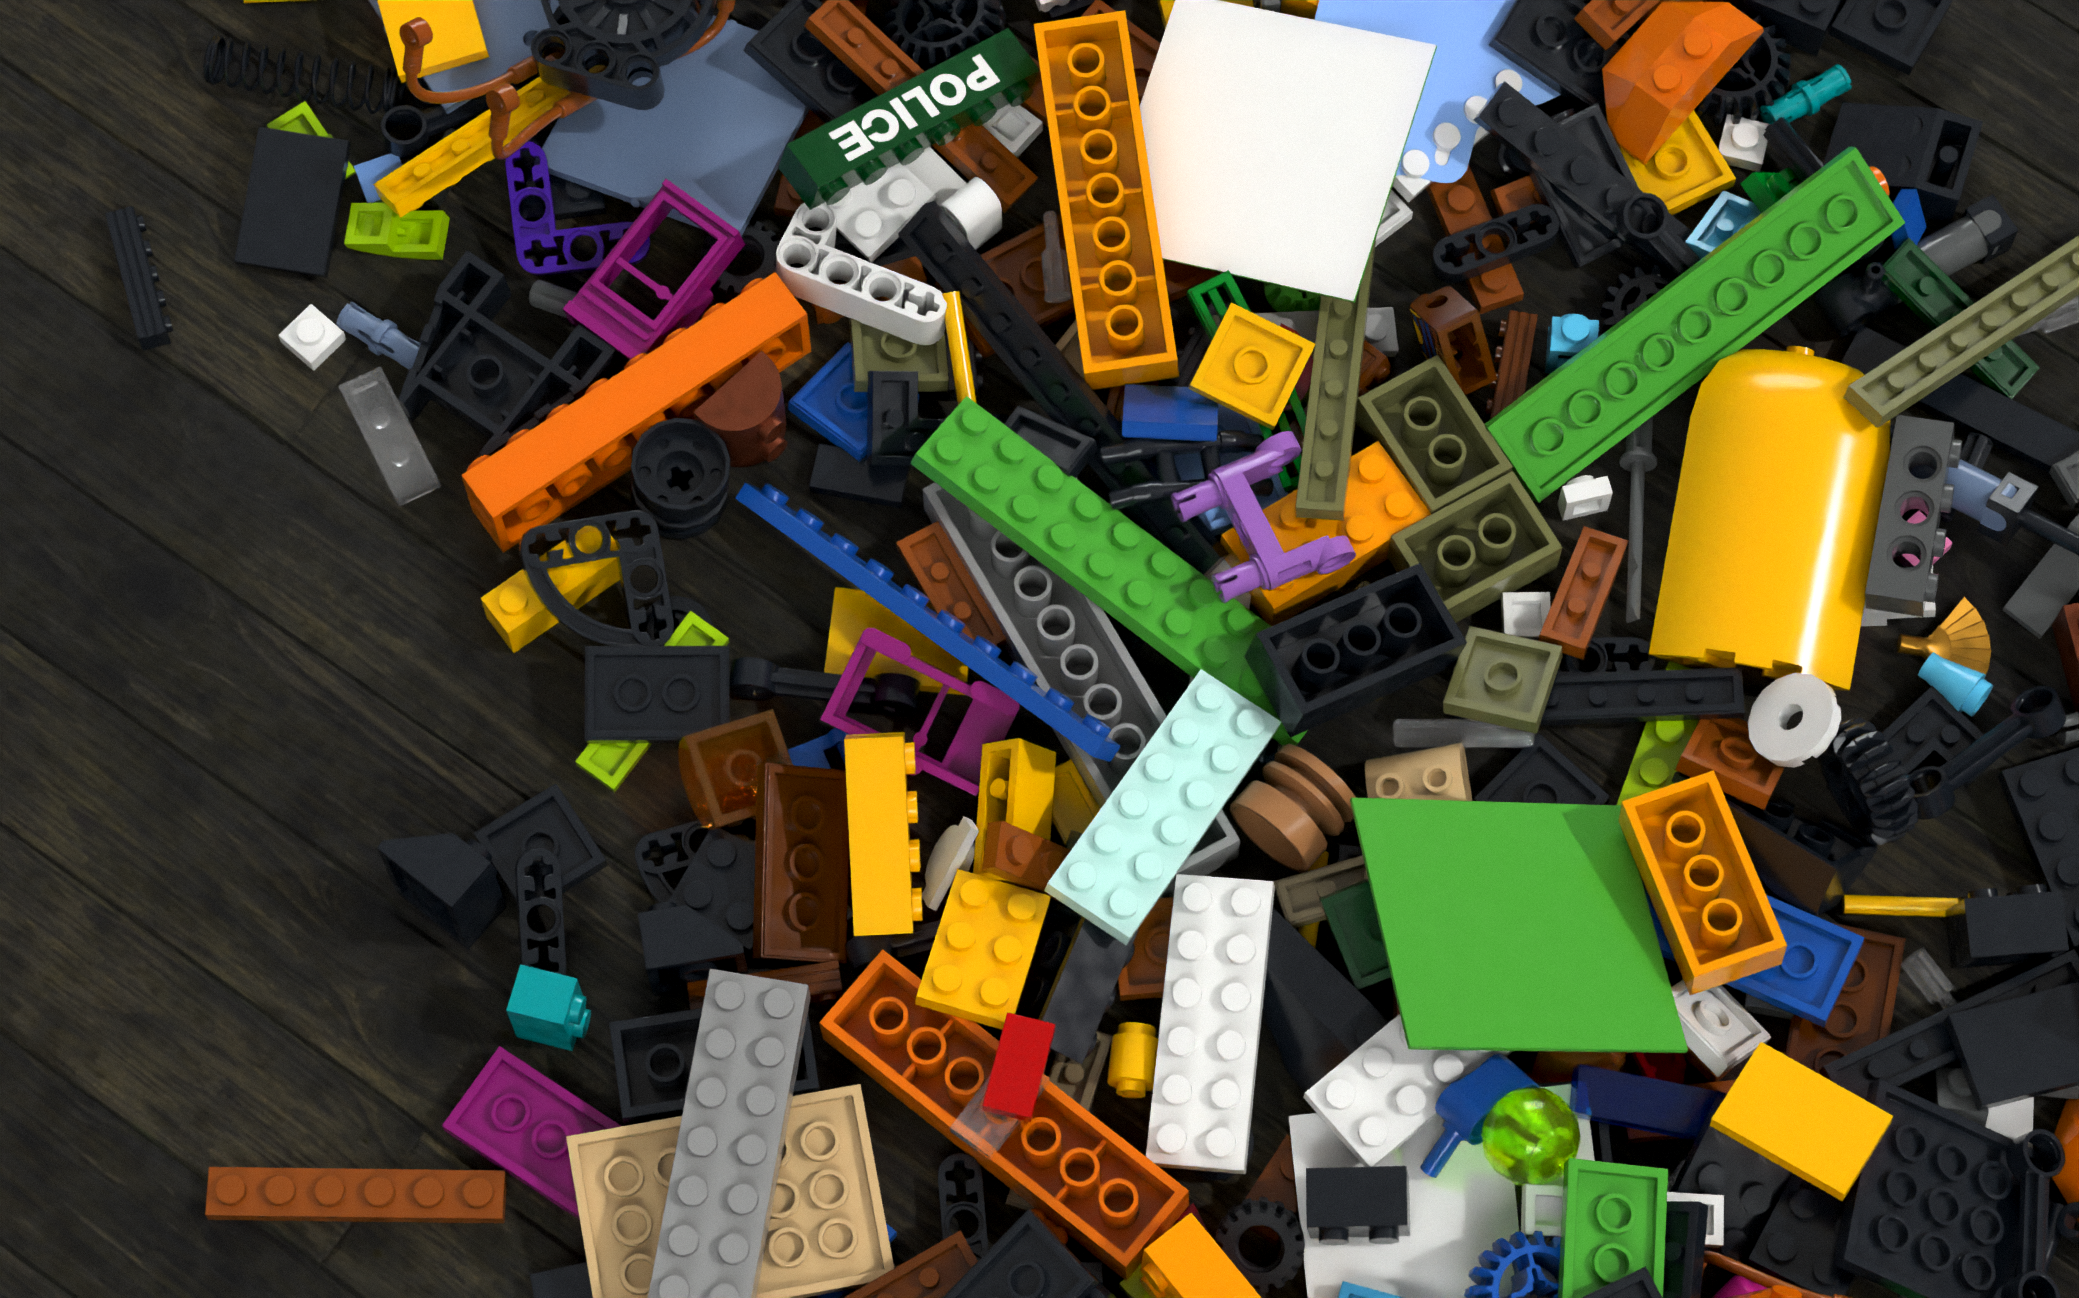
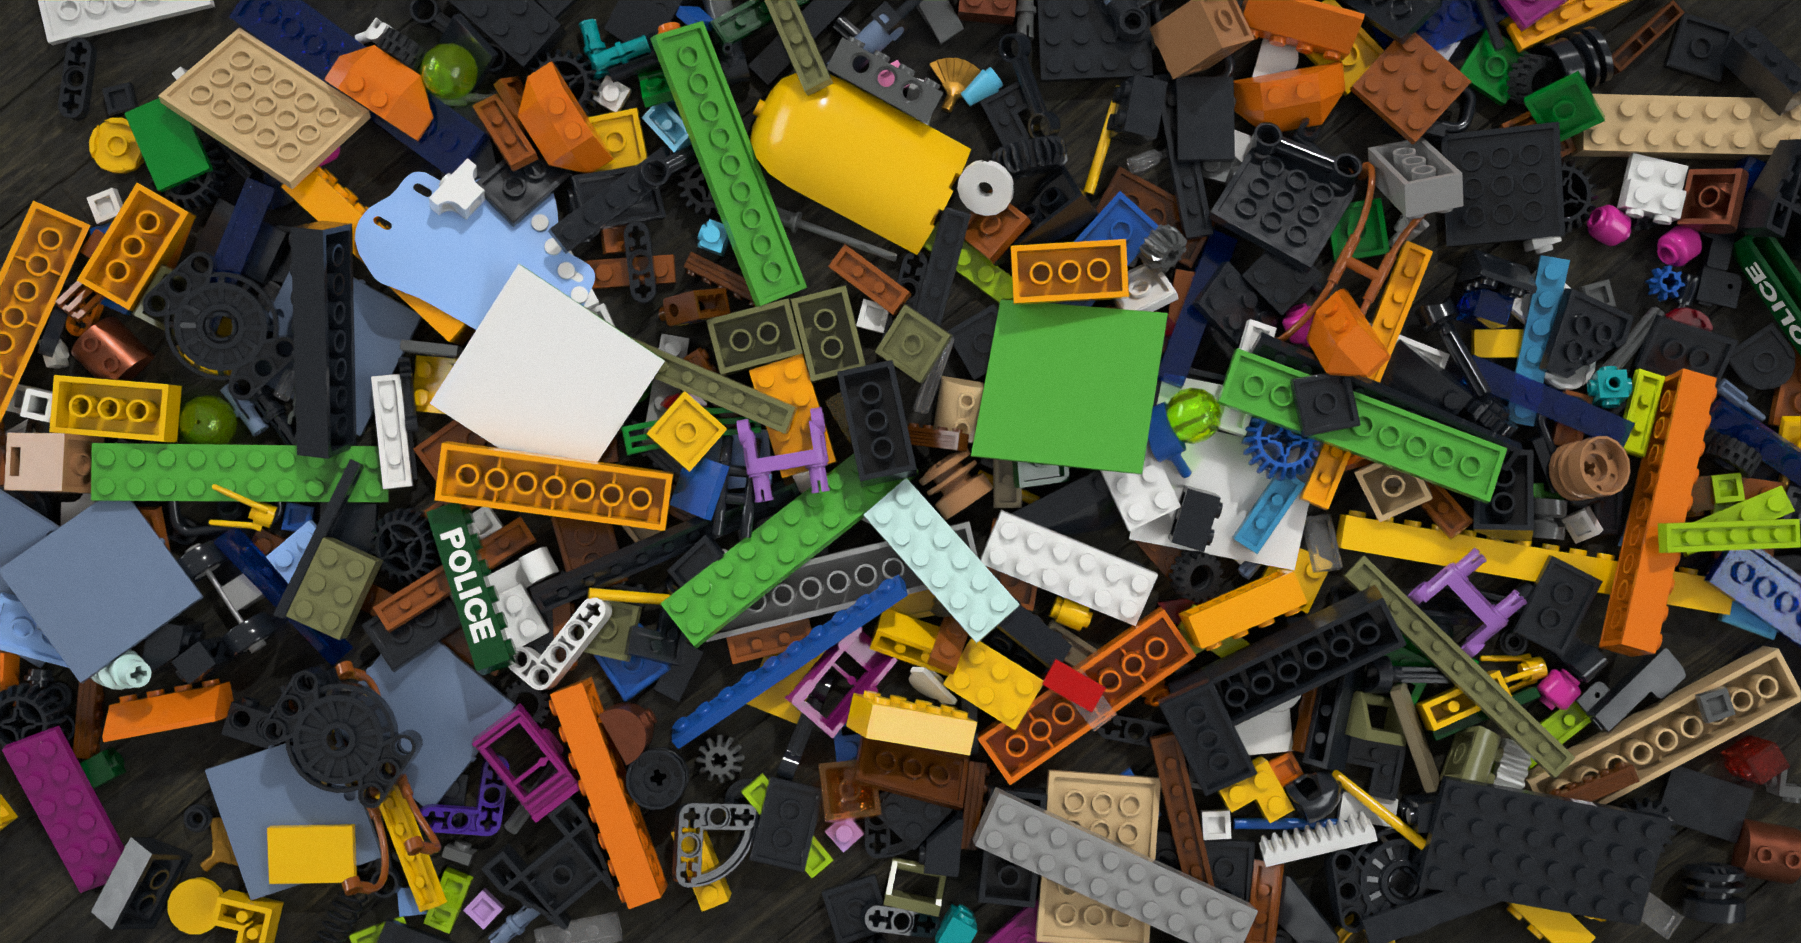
camera: 75 degrees left, 20 degrees up
clear axle [1041,211,1072,303] -> none
white plate [1558,475,1613,521] -> none
yellow tile [1710,1042,1893,1201] -> none
none -> dark grey plate [442,840,478,866]
none -> lavender plate [463,888,505,930]
none -> teal pin [592,35,651,71]
none -> dark grey gear [696,734,745,783]
none -> lavender plate [825,811,864,853]
none -> olive tile [883,857,946,917]
none -> reddish brown piece [907,423,969,452]
none -> dark grey gear [1139,224,1187,274]

